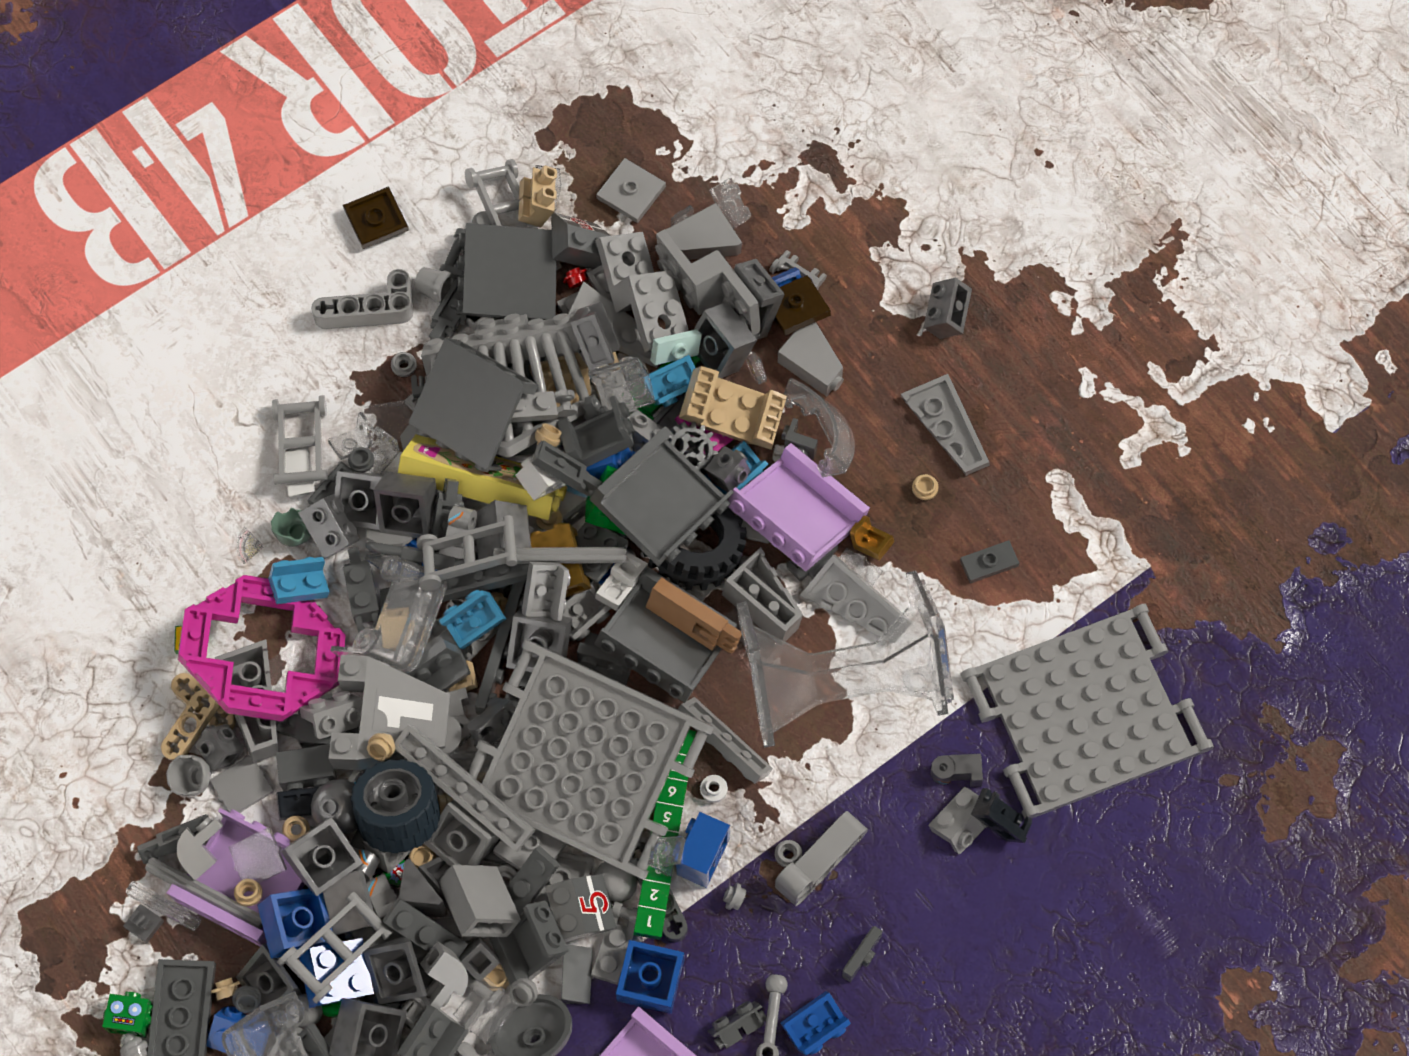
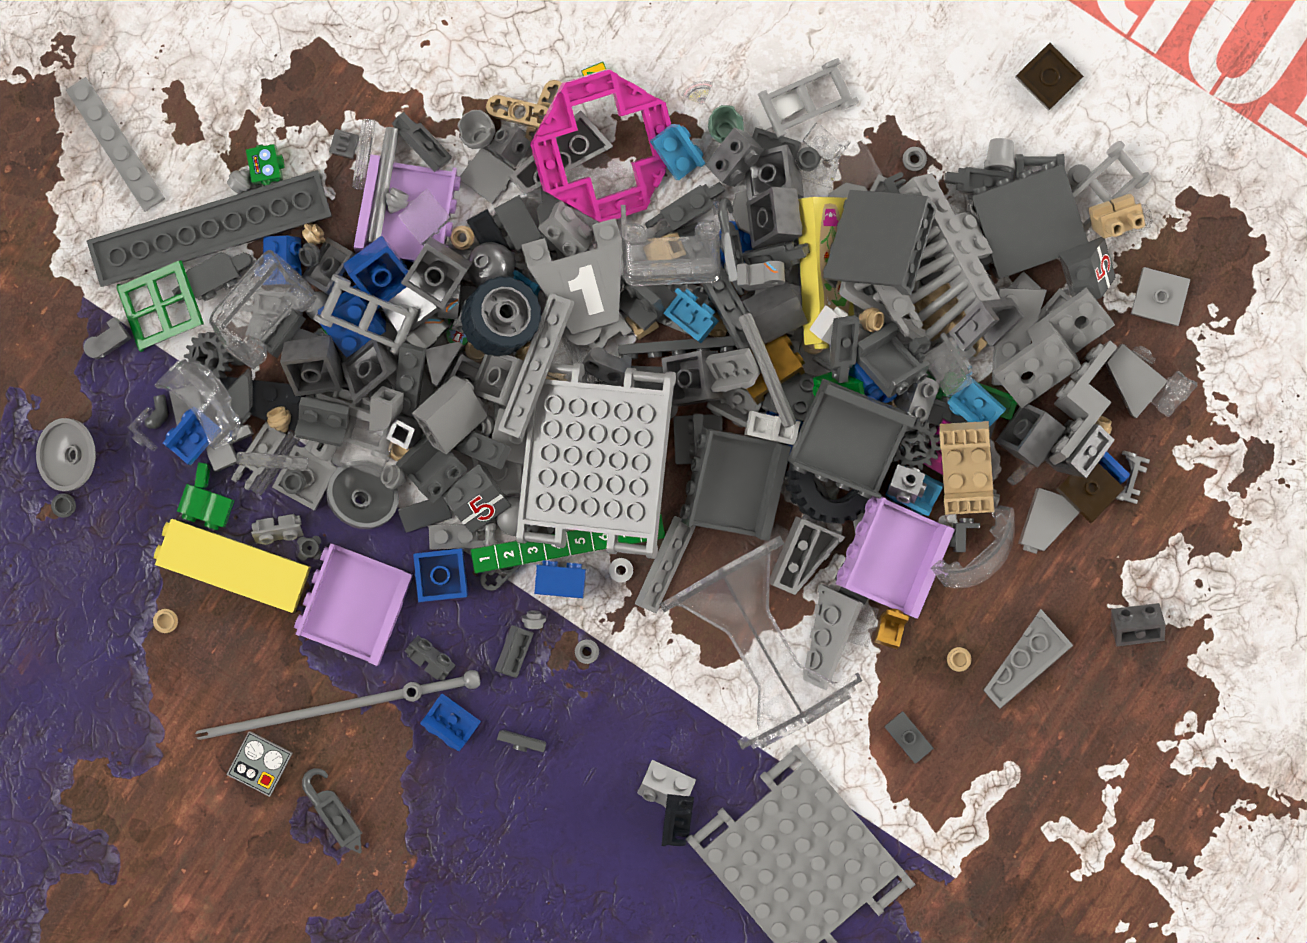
camera: 65 degrees right, 20 degrees up
light grey brick [177,817,224,880] -> none
tan plate [234,879,262,906] -> none
light grey beam [311,269,413,329] -> none
tan plate [367,733,395,761] -> none
light grey piece [417,515,517,591] -> none
red plate [563,267,588,289] -> none
medium nougat hinge [646,577,742,653] -> none
clear bracket [648,836,686,877] -> none
light aqua plate [650,329,702,365] -> none
light grey beam [775,811,868,906] -> none
flat silver leg [931,754,983,787] -> none
none -> light grey plate [385,187,409,214]
none -> dark grey plate [495,625,534,678]

